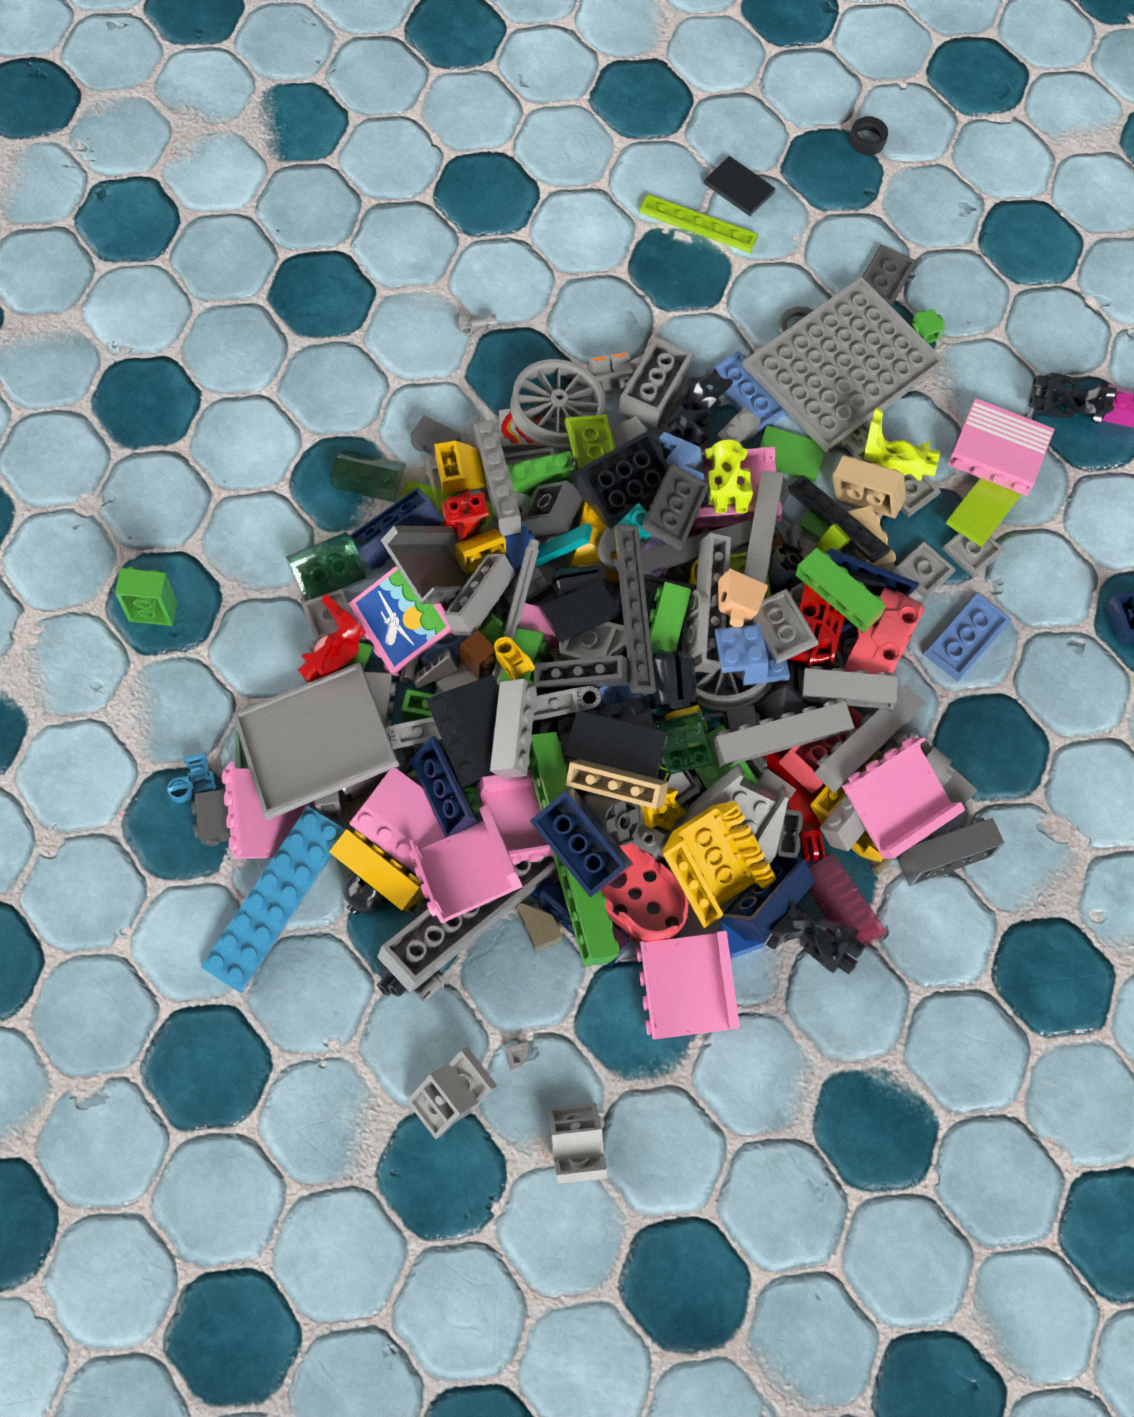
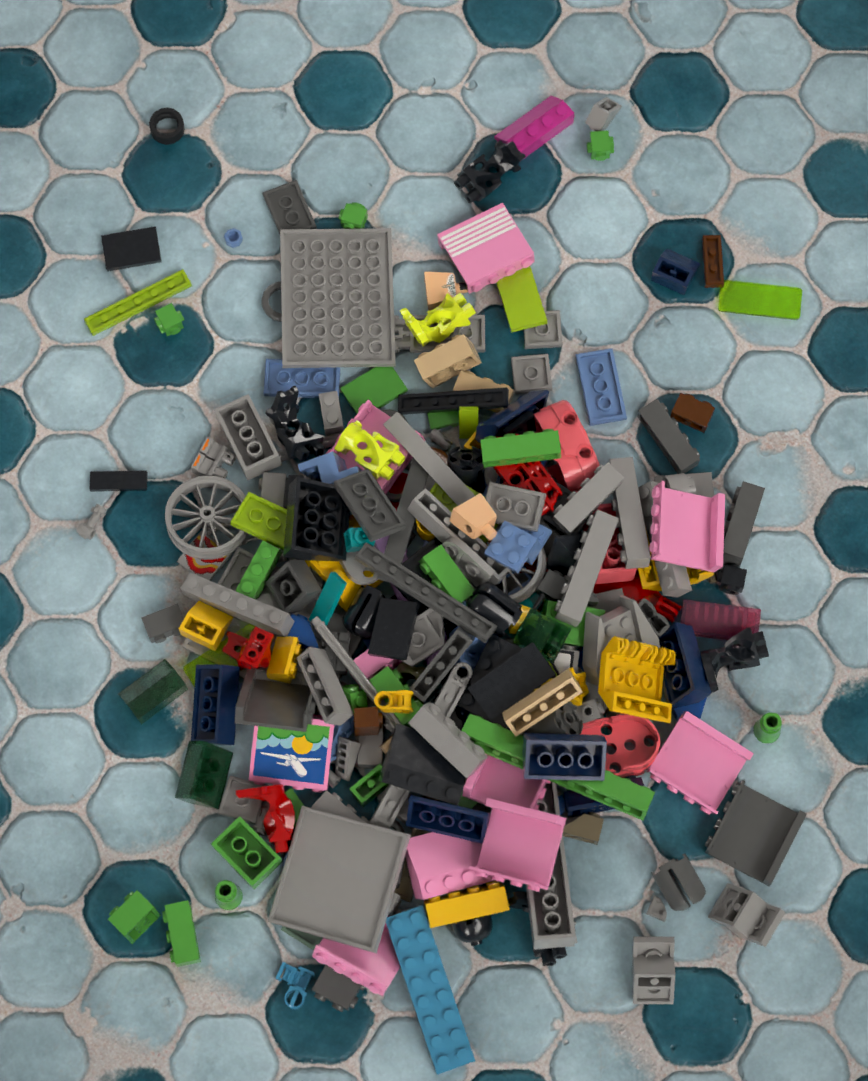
camera: 45 degrees left, 5 degrees up
none -> black tile [90,471,148,492]
none -> bright green brick [154,303,184,336]
none -> bright green brick [162,900,201,967]
none -> bright green brick [211,816,283,890]
none -> bright green plant [215,880,243,910]
none -> medium blue tile [224,228,243,248]
none -> light nougat torso [424,272,468,311]
none -> dark grey brick [637,399,700,474]
none -> dark grey cylinder [651,853,706,911]
none -> reddish brown brick [670,393,715,433]
none -> dark grey panel [704,780,807,886]
none -> black brick [717,564,747,595]
none -> bright green plant [753,712,782,744]

